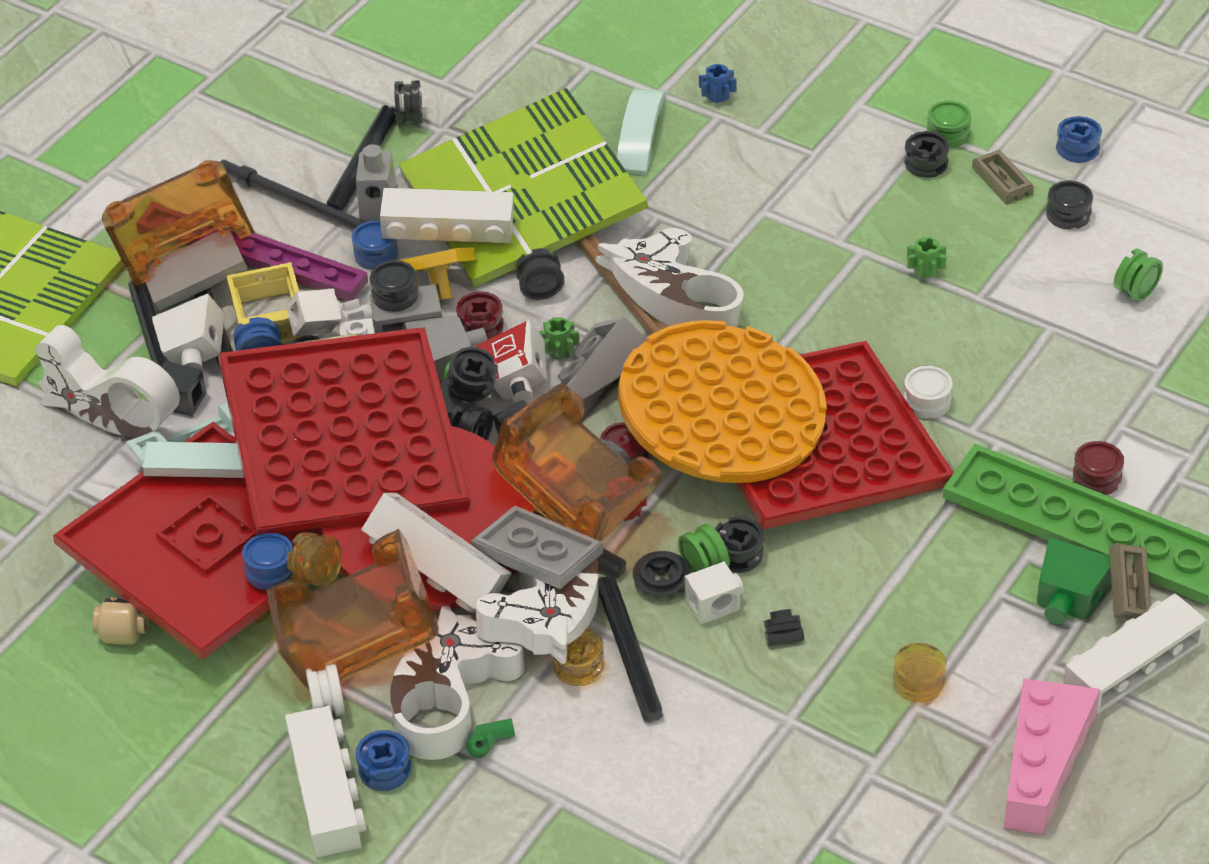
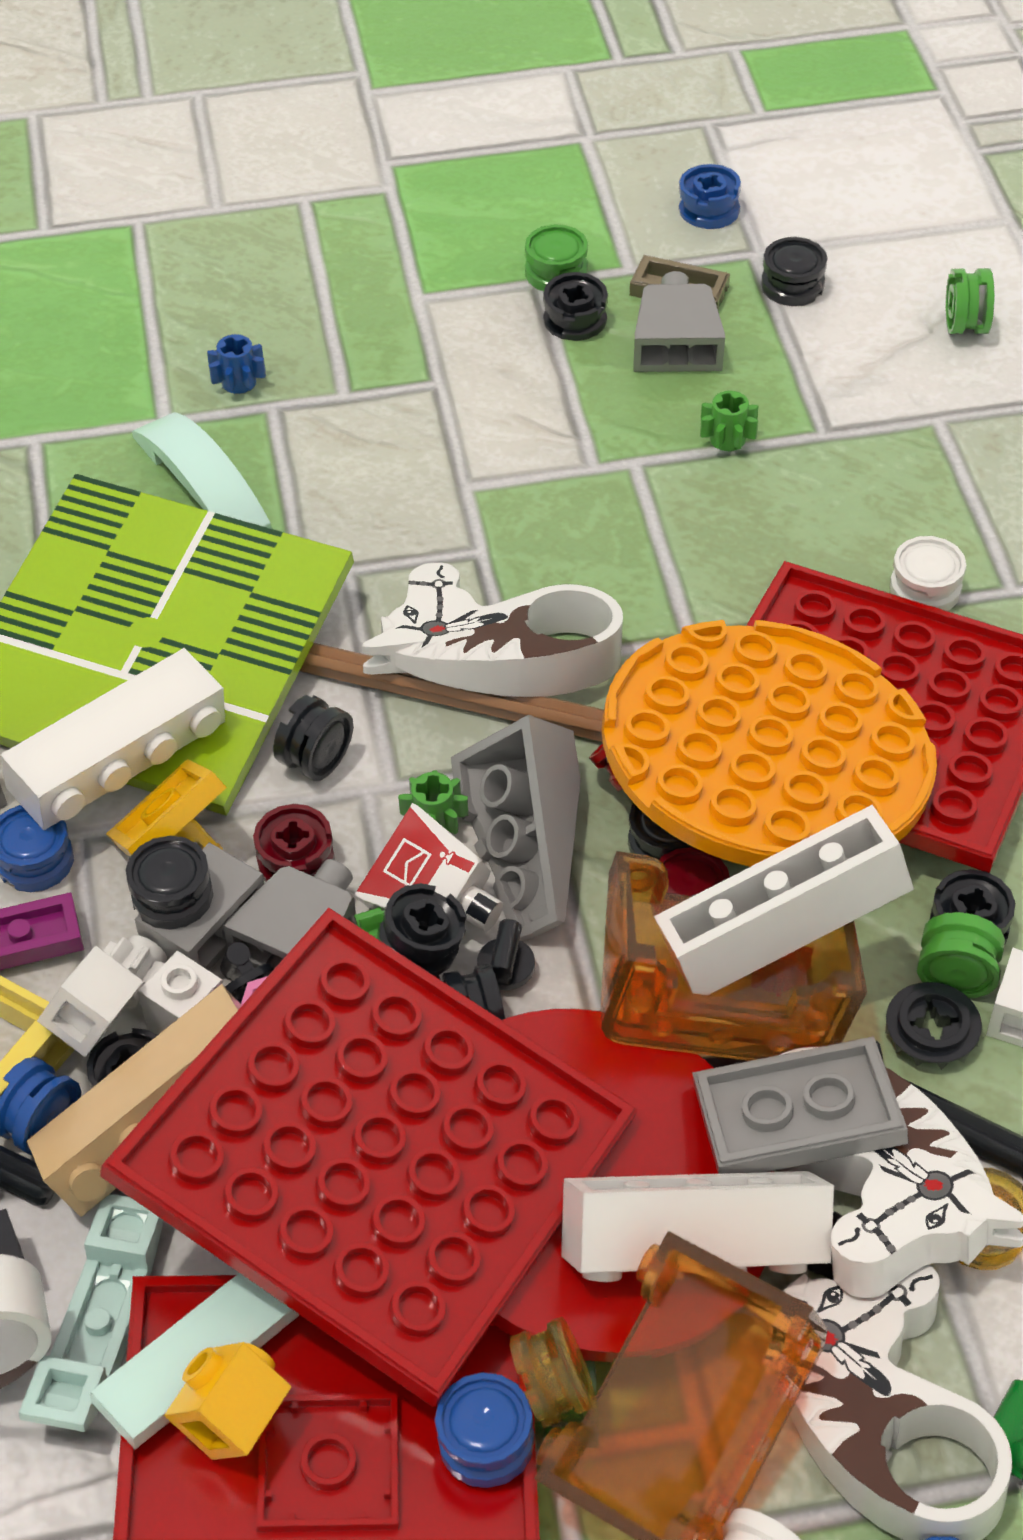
camera: 45 degrees left, 5 degrees up
none -> yellow brick [164,1342,292,1460]
none -> light grey torso [633,271,725,372]
none -> white brick [654,805,914,1001]

